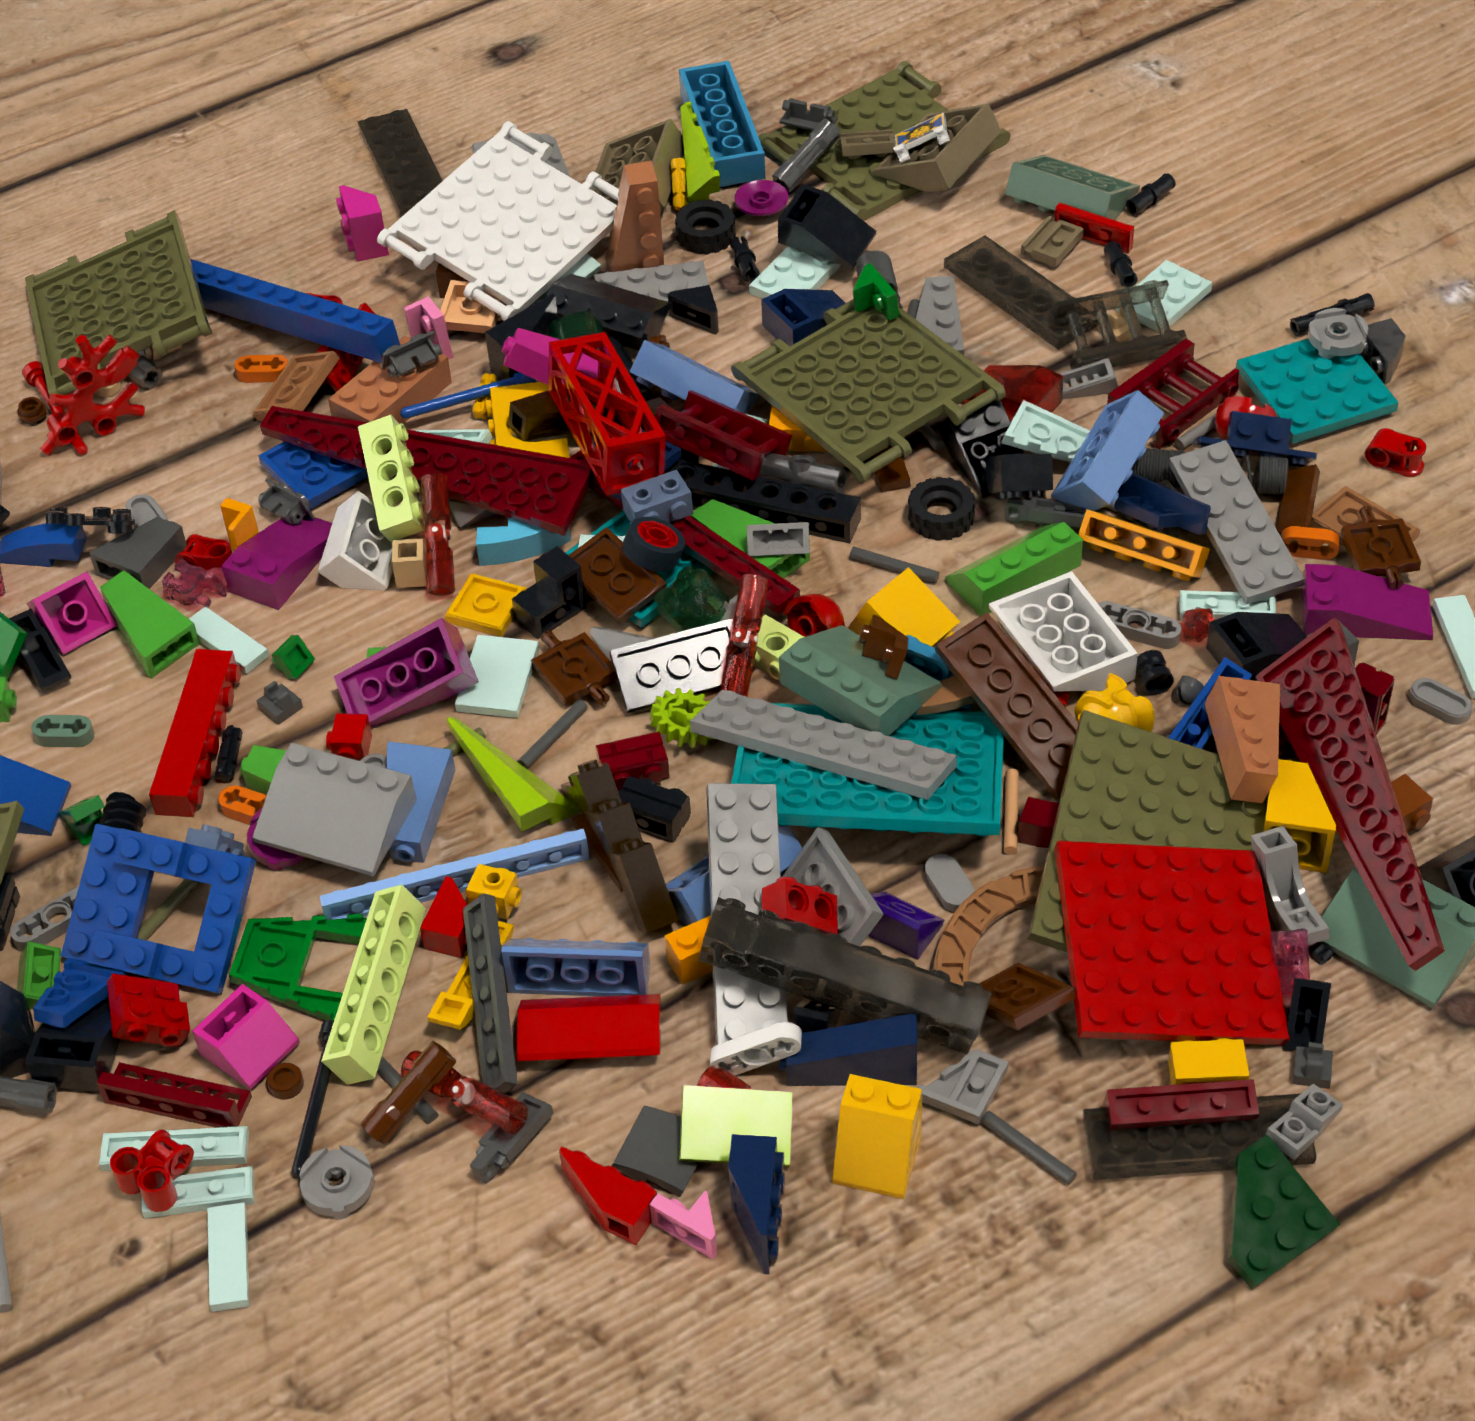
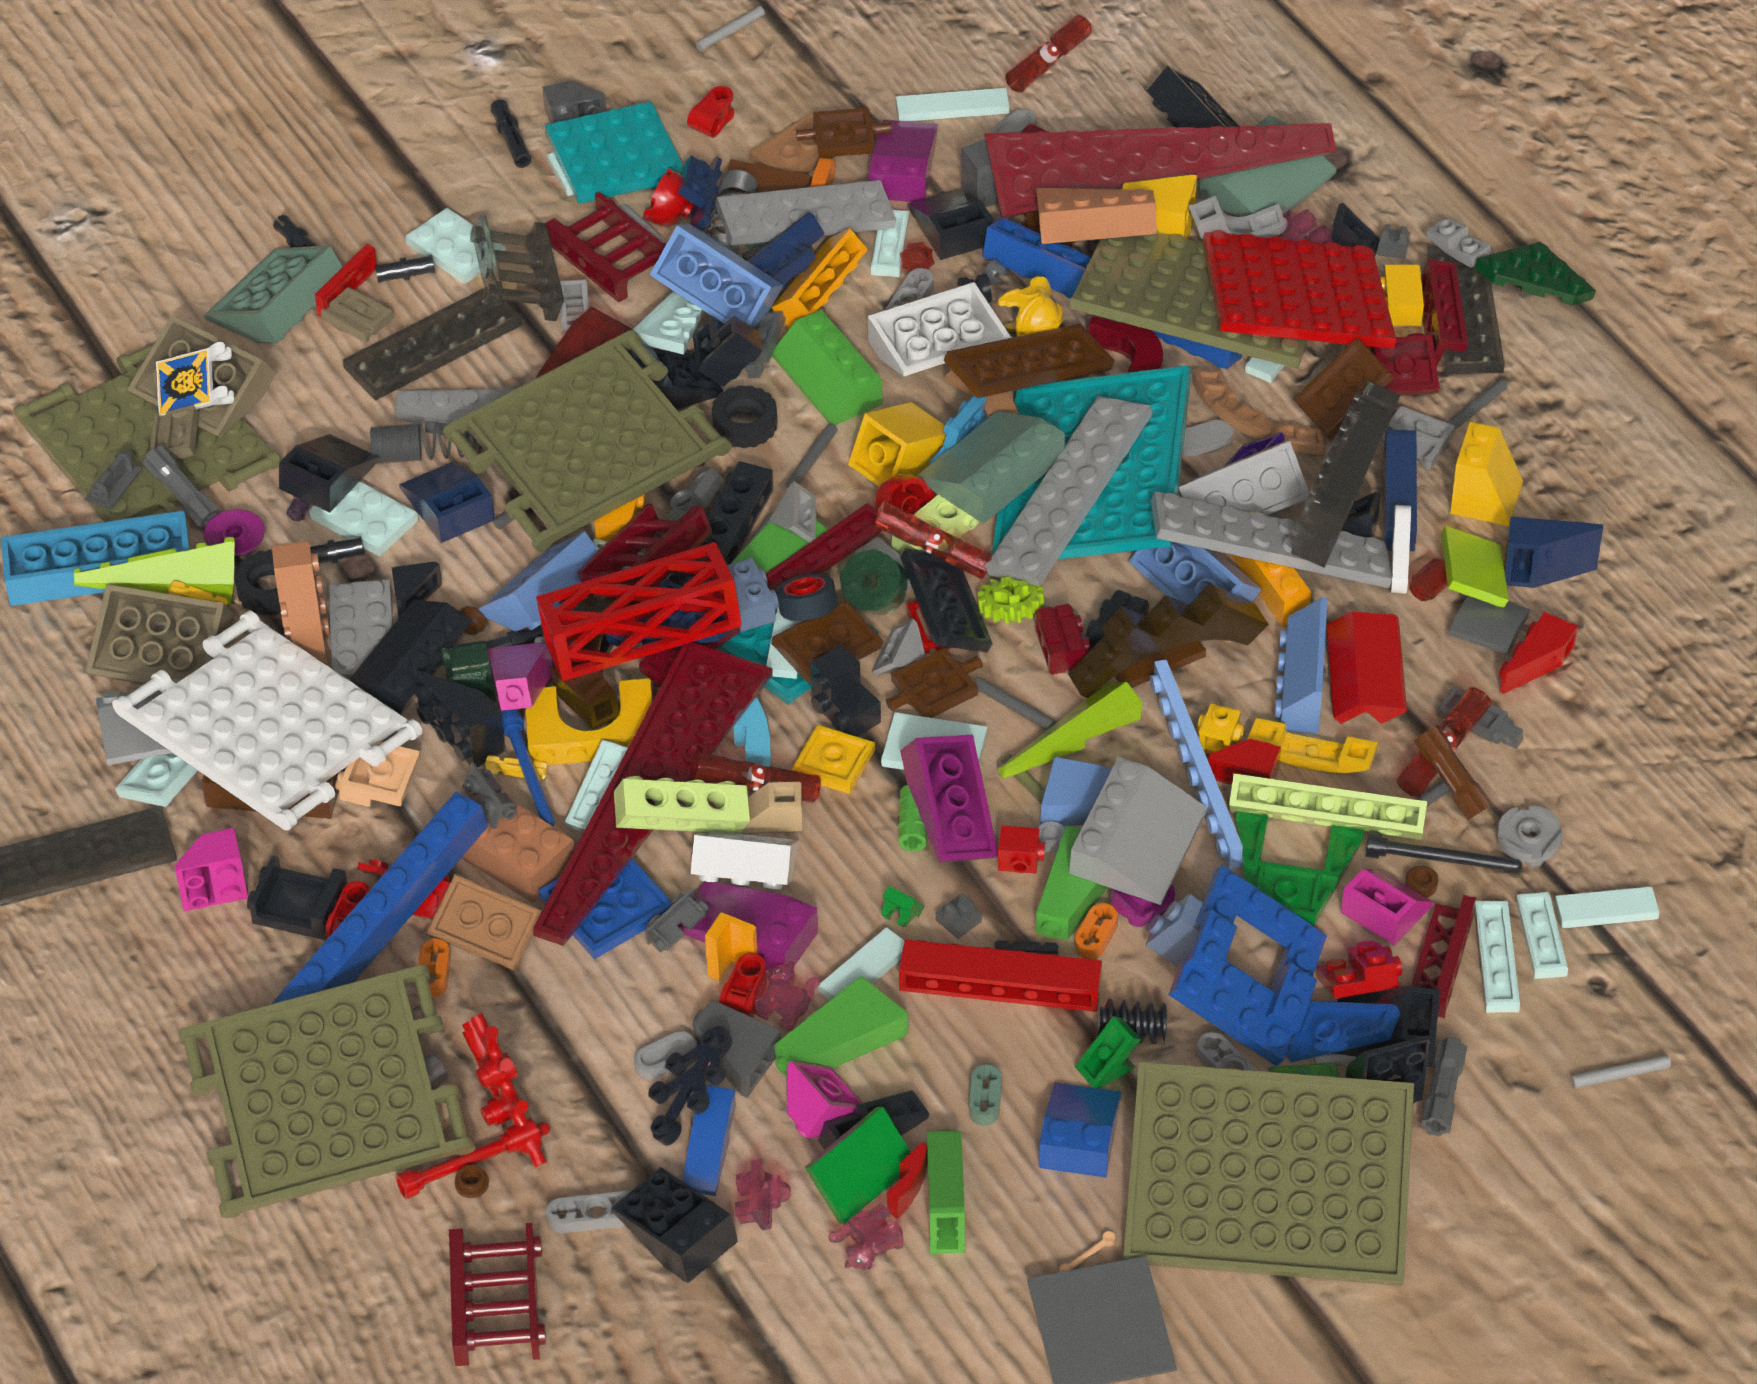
camera: 90 degrees left, 0 degrees up
red piece [110,1130,194,1212] -> none
bright pink bracket [404,297,453,360] -> none
dark grey plate [463,893,517,1099] -> none
bright pink slope [649,1191,717,1259] -> none
red brick [762,877,838,944] -> none
green slope [853,263,899,320] -> none
reddish brown slope [859,615,909,679] -> none
light grey plate [1308,308,1368,359] -> none
none -> black panel [247,856,348,940]
none -> dark red plate [1371,333,1440,398]

